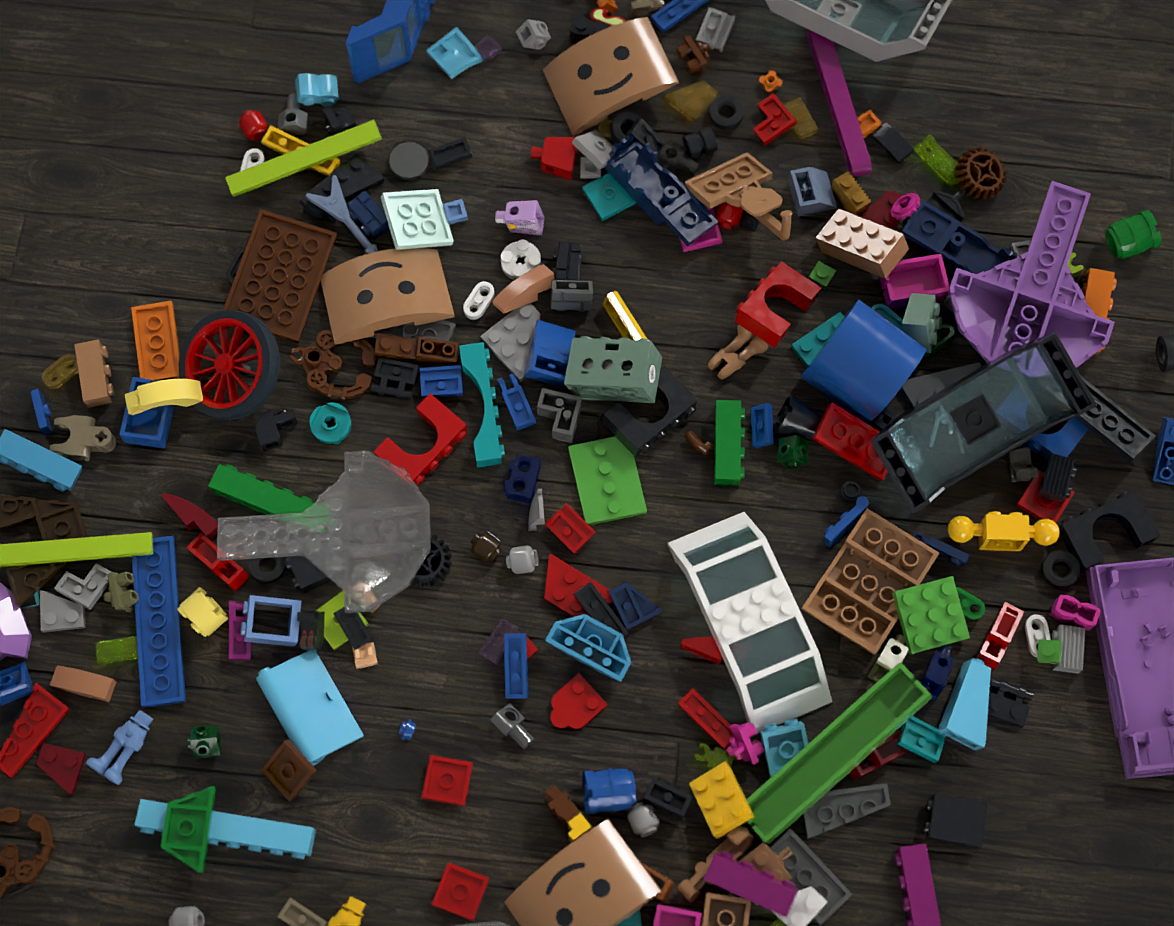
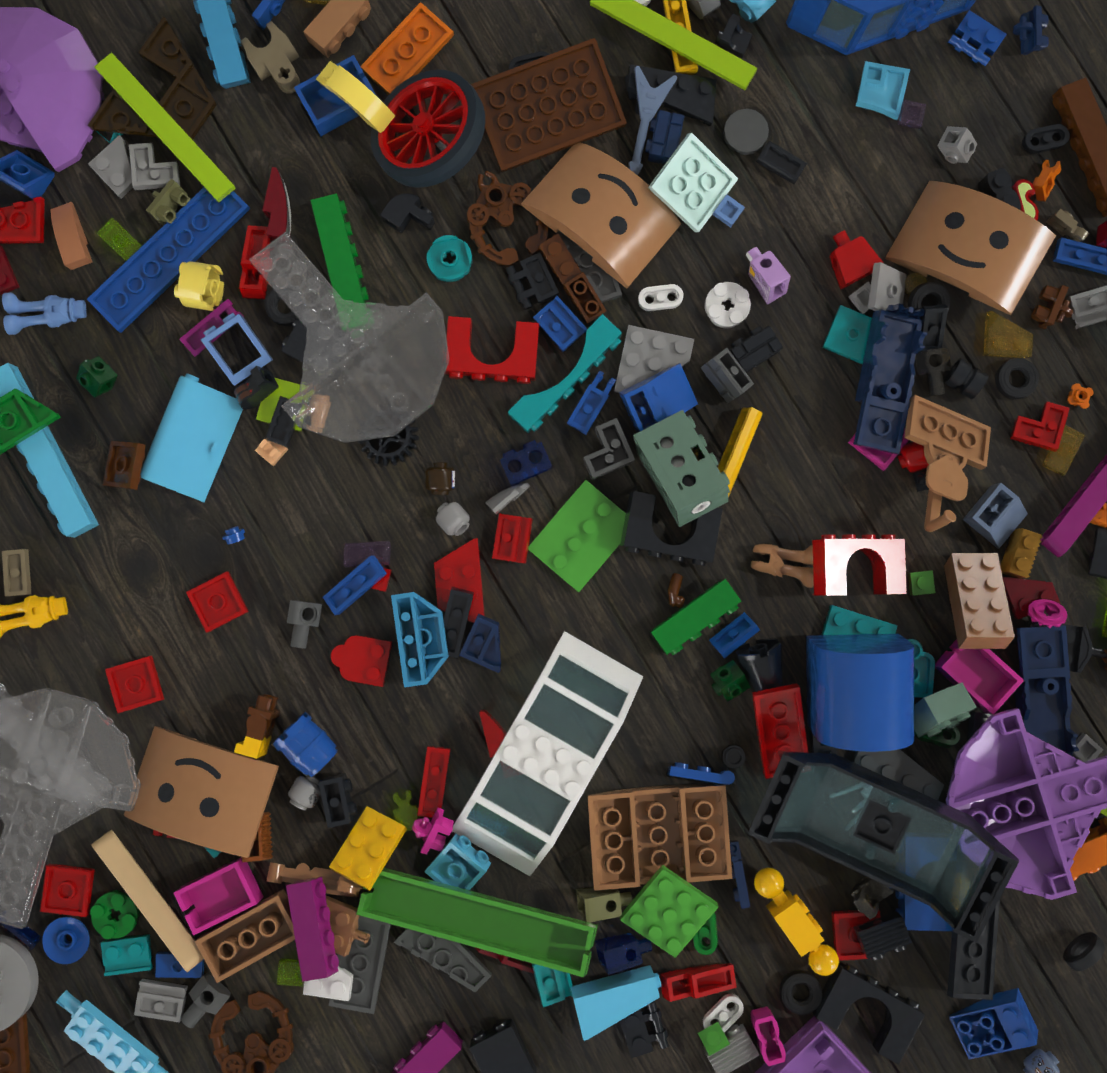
camera: 50 degrees right, 15 degrees up
nougat slope [493,264,554,314] -> none

